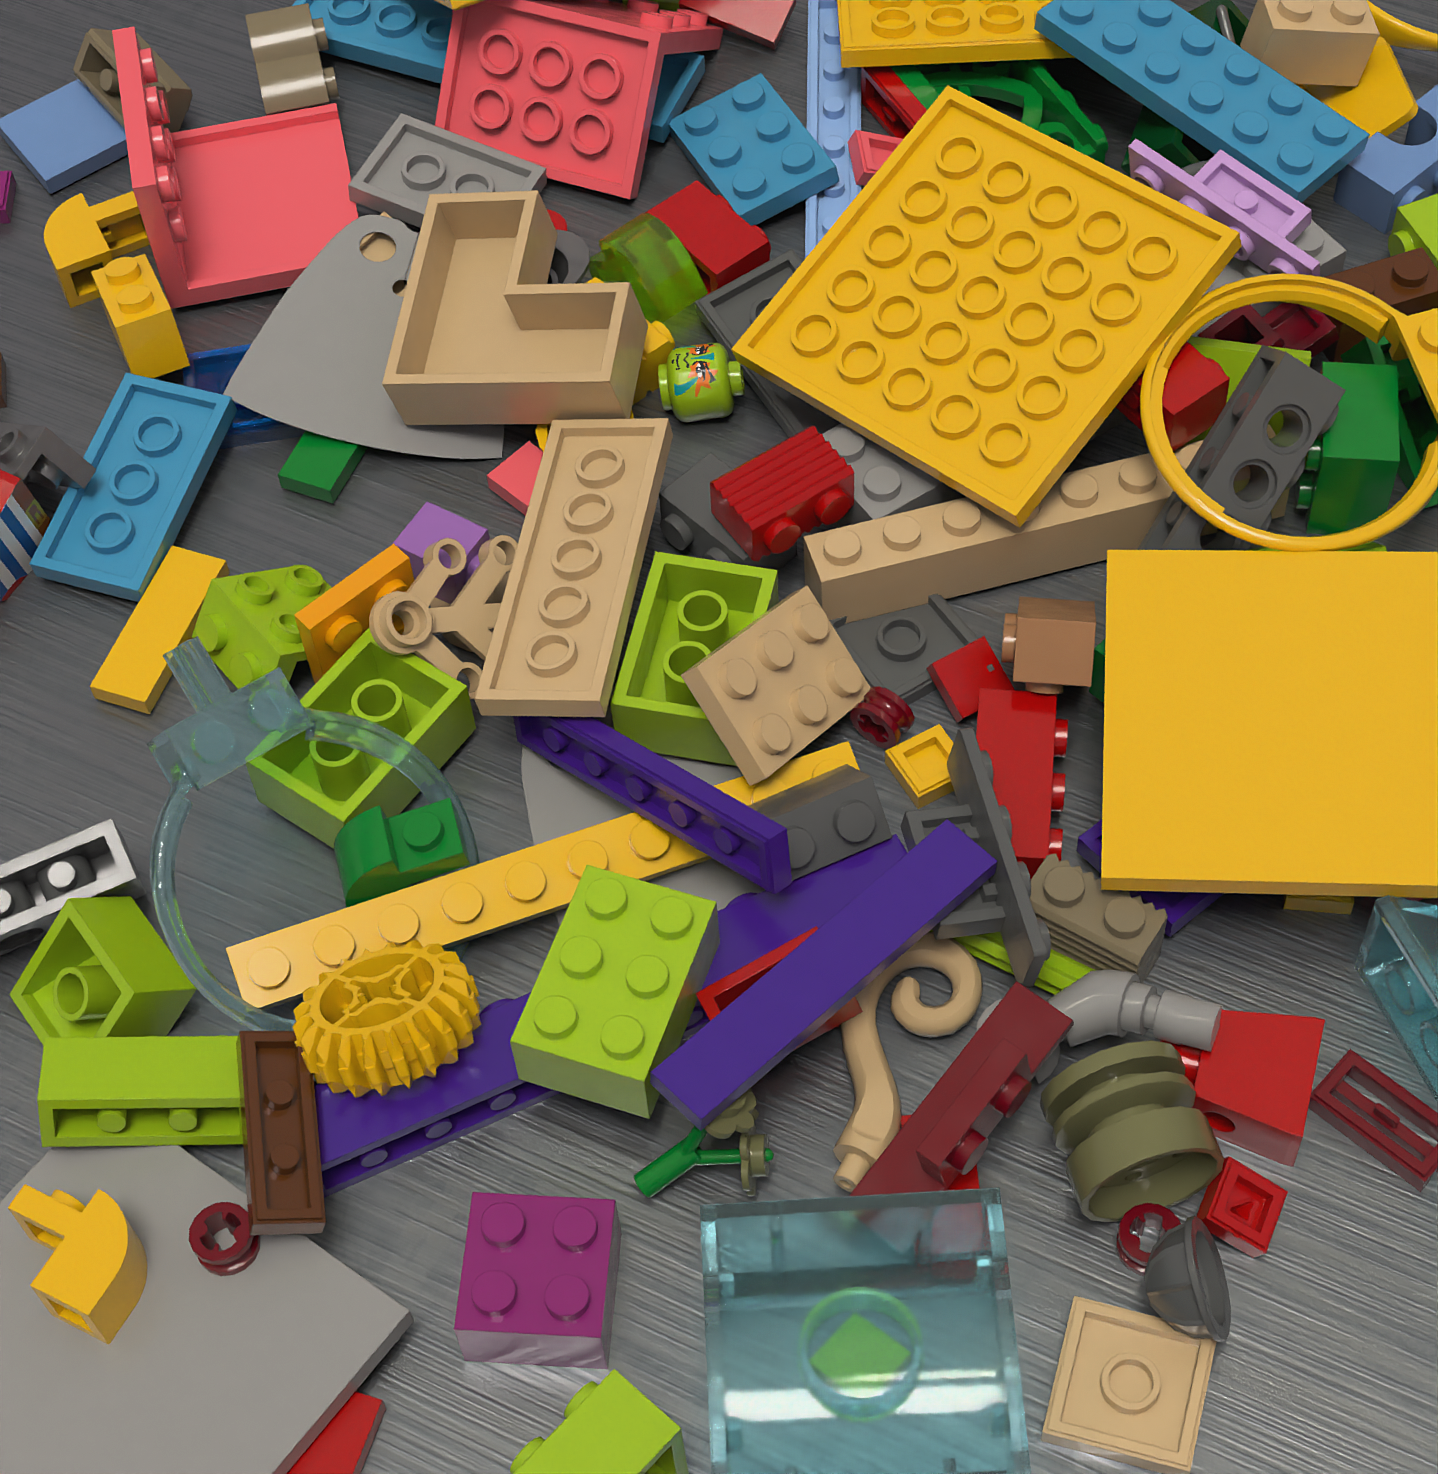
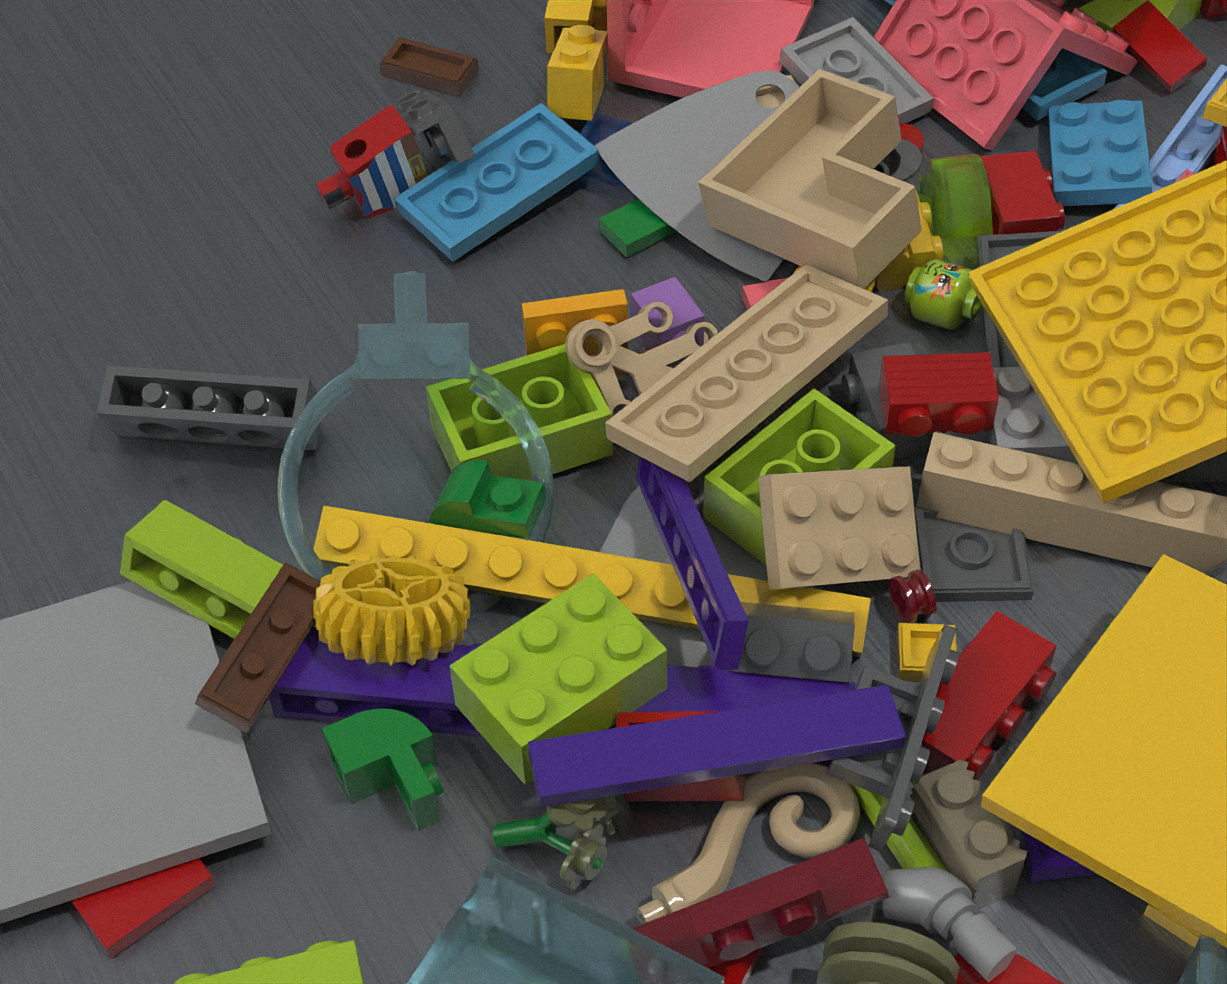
camera: 30 degrees right, 5 degrees down
yellow brick [8,1184,147,1345] -> none
lime slope [9,896,197,1046] -> none
yellow tile [90,545,230,715] -> none
dark red bush [189,1202,260,1276] -> none
lime bracket [191,565,332,713] -> none
magenta brick [454,1192,622,1369] -> none
red tile [926,636,1015,723] -> none
medium nougat brick [1001,596,1096,694] -> none
none -> green brick [322,708,444,831]

